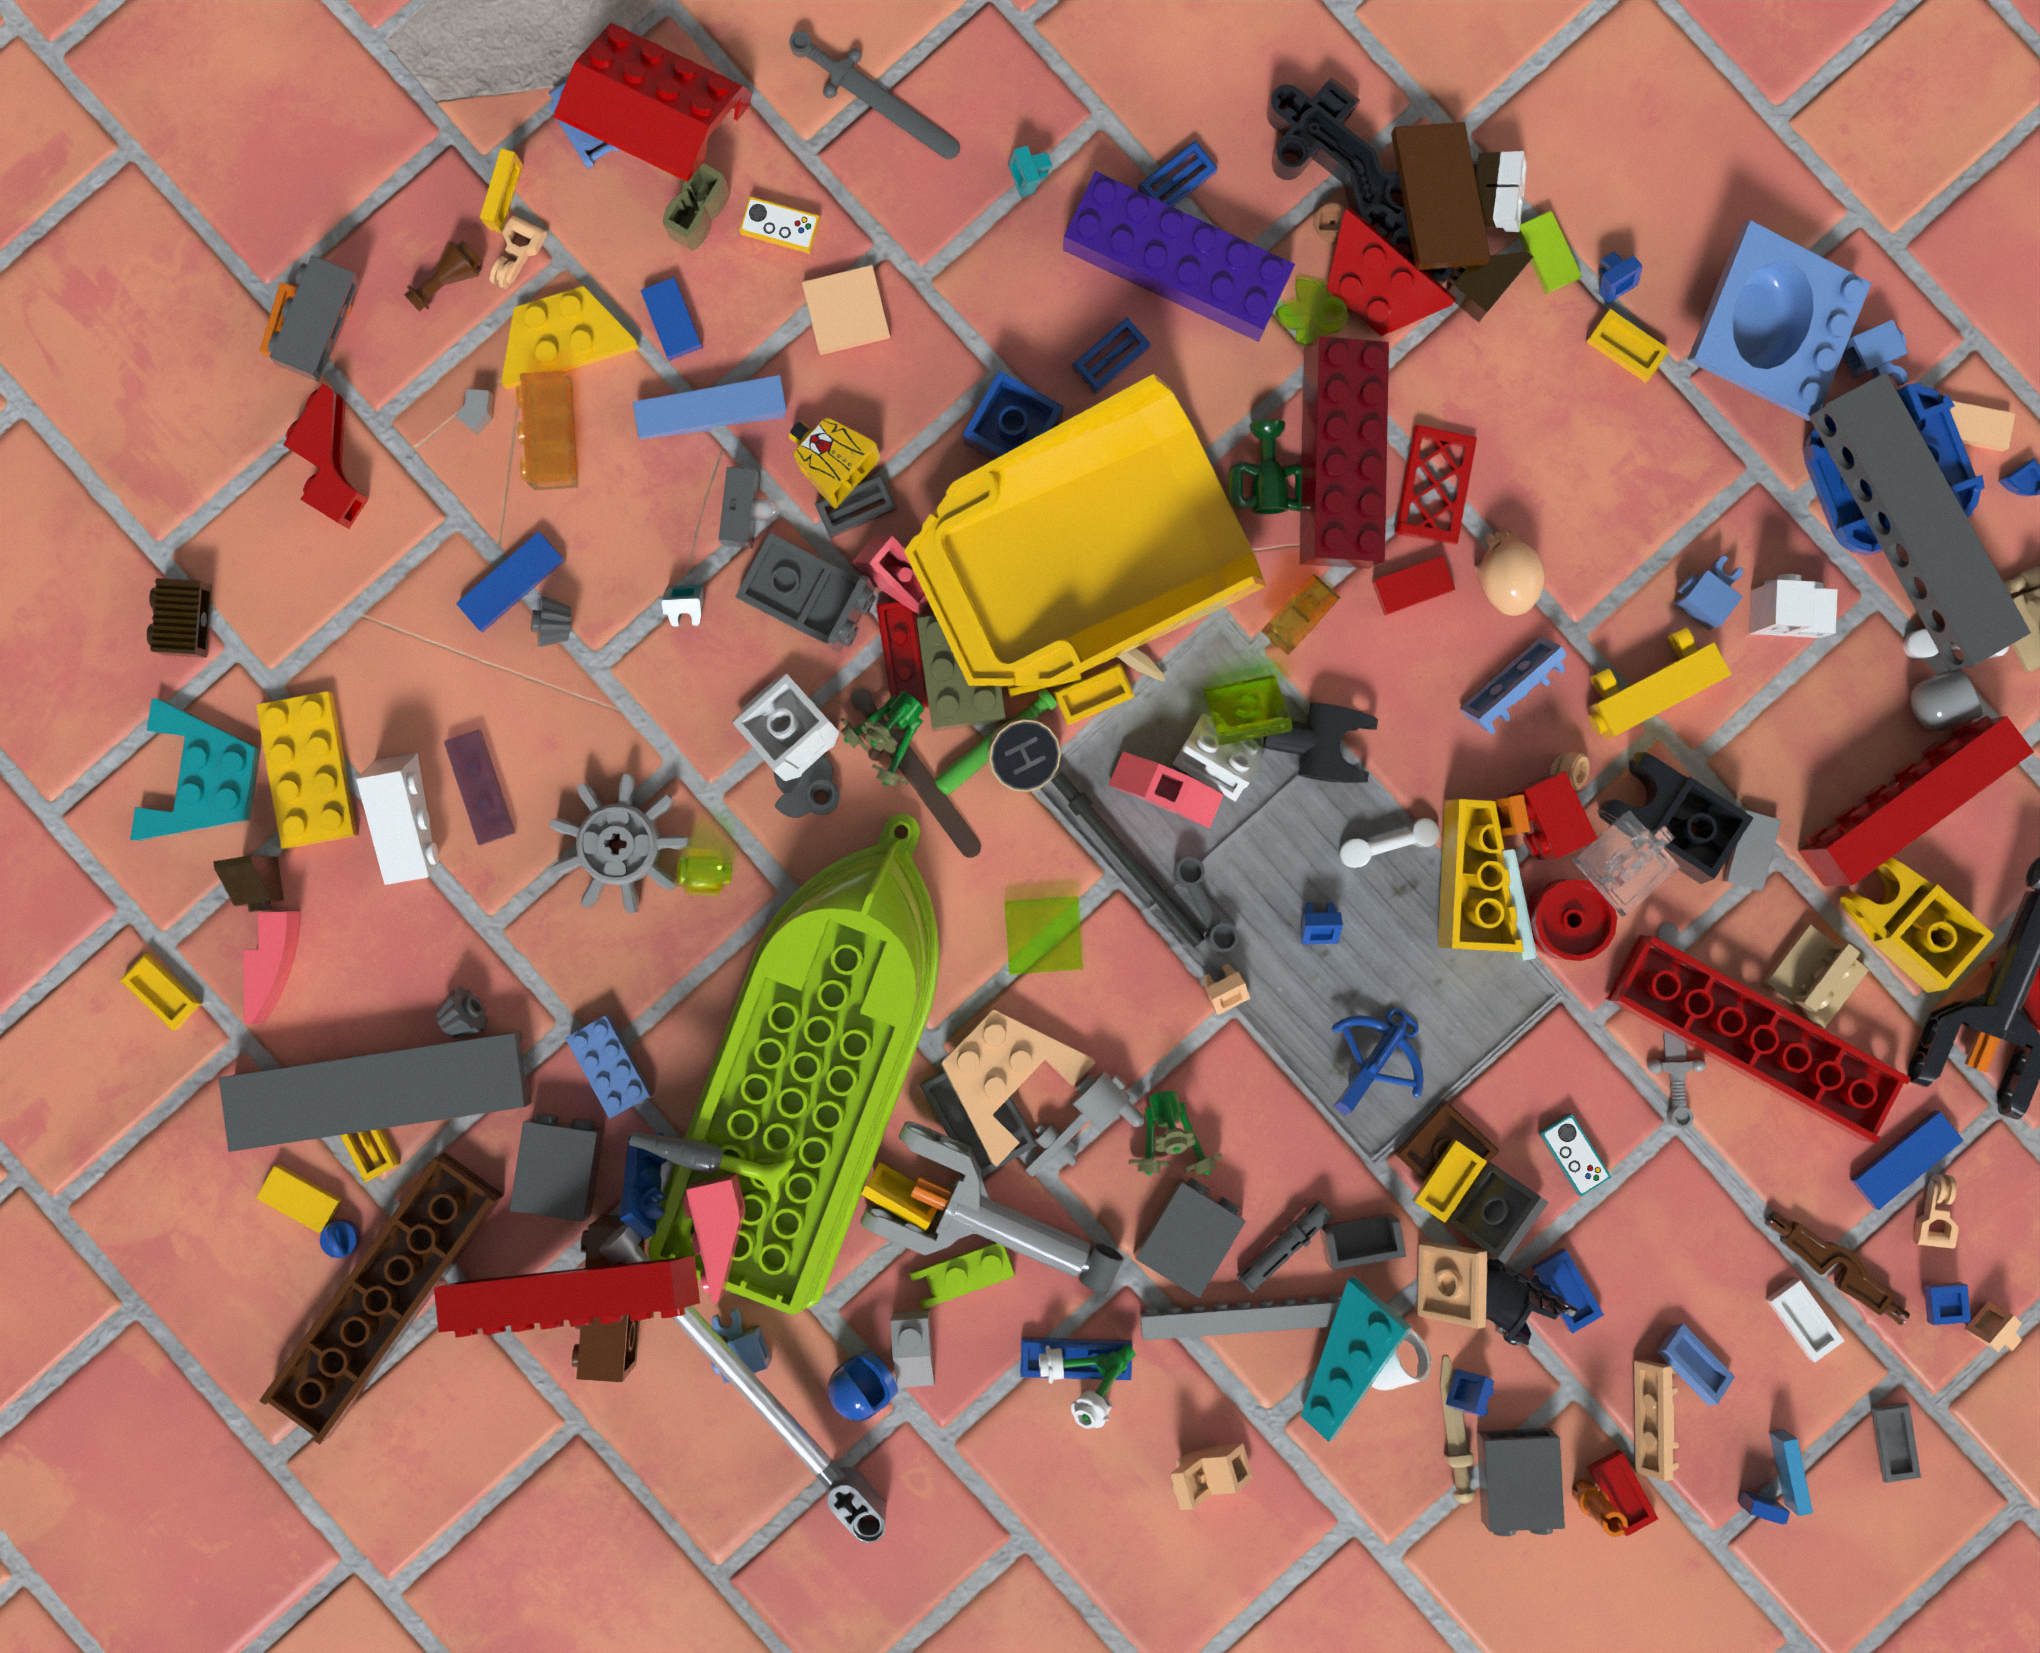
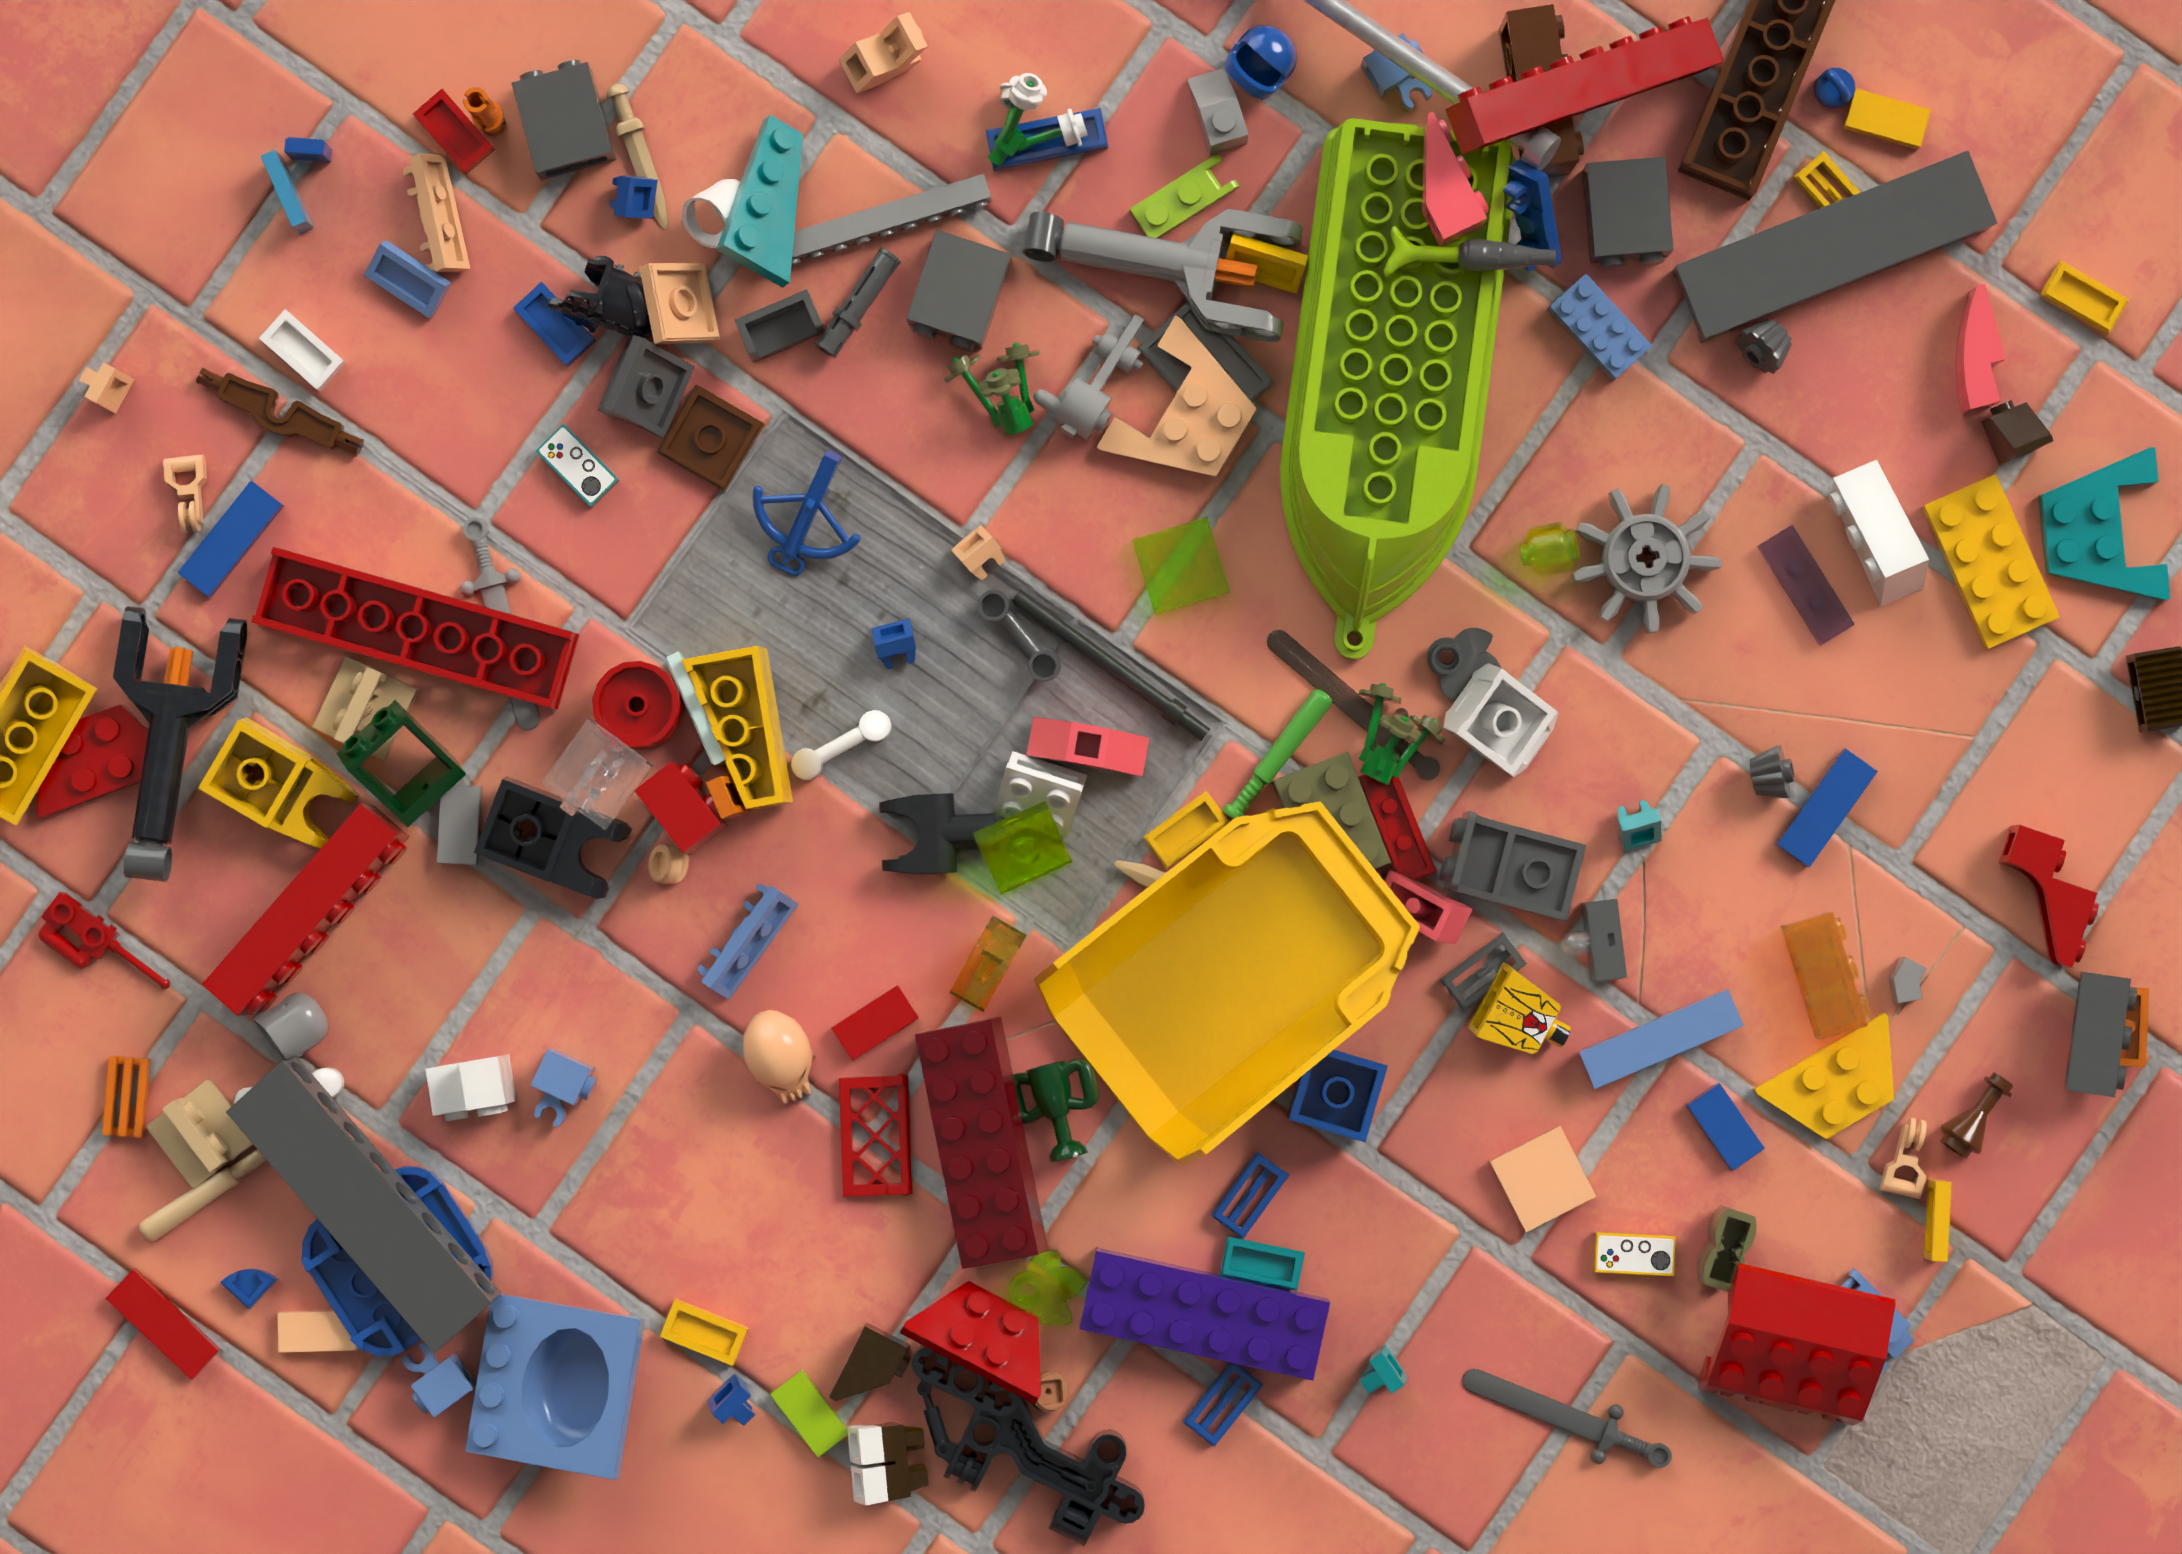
camera: 170 degrees right, 0 degrees up
black tile [987,718,1061,792] -> none
reddish brown tile [1391,122,1491,270] -> none
yellow tile [1412,1139,1487,1223] -> none
yellow brick [1587,627,1732,739] -> none
flat silver tile [1871,1403,1921,1483] -> none
blue tile [1924,1282,1971,1325] -> none
none -> dark green window [336,700,466,827]
none -> teal tile [1220,1236,1305,1291]

